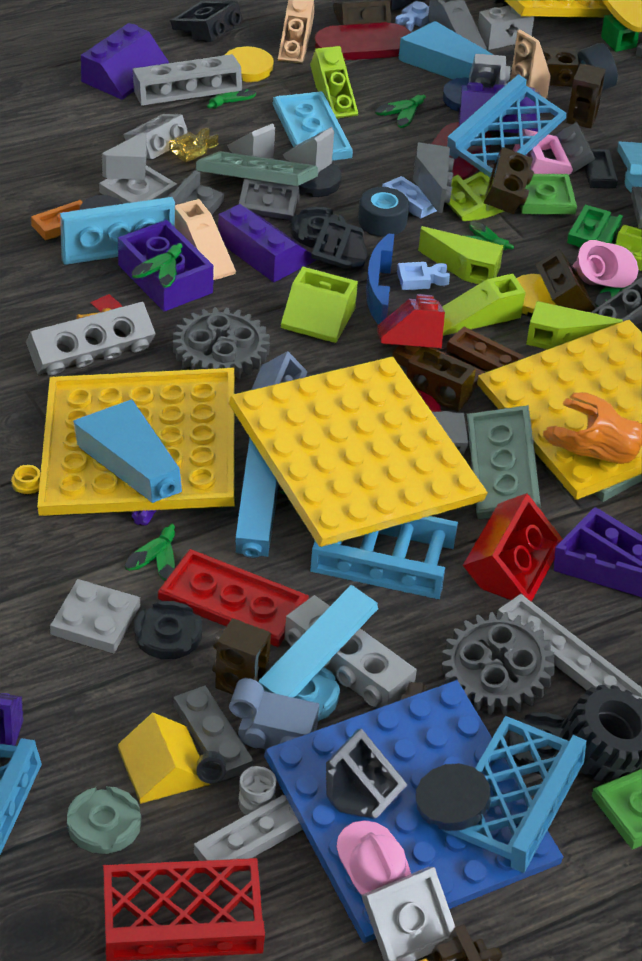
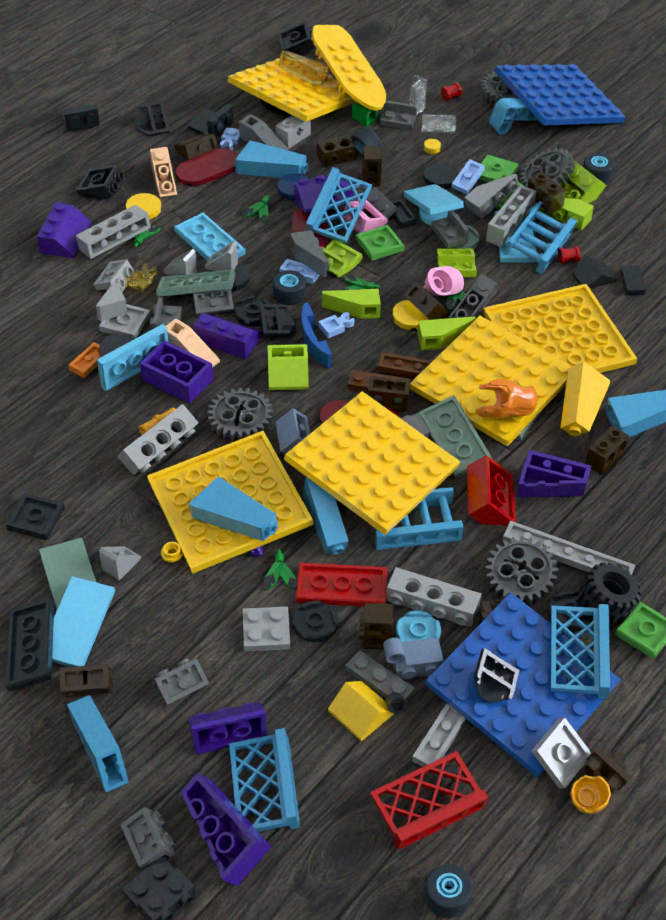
camera: 20 degrees left, 5 degrees up
sand green tile [67,786,141,854] -> none
red sticker [90,294,122,312] -> none
green piece [132,243,182,288] -> none
light grey wheel [238,766,277,815] -> none
medium azure tile [258,585,378,698] -> none
lime slope [310,46,358,118] -> none
bright pink piece [337,821,411,895] -> none
red slope [377,294,445,348] -> none
black tile [416,763,491,831] -> none
lime slope [442,274,526,336] -> none
light grey bracket [469,54,510,87] -> none
dark brown brick [483,147,534,214] -> none
light nougat slope [510,30,550,98] -> none
green plate [567,204,623,248] -> none

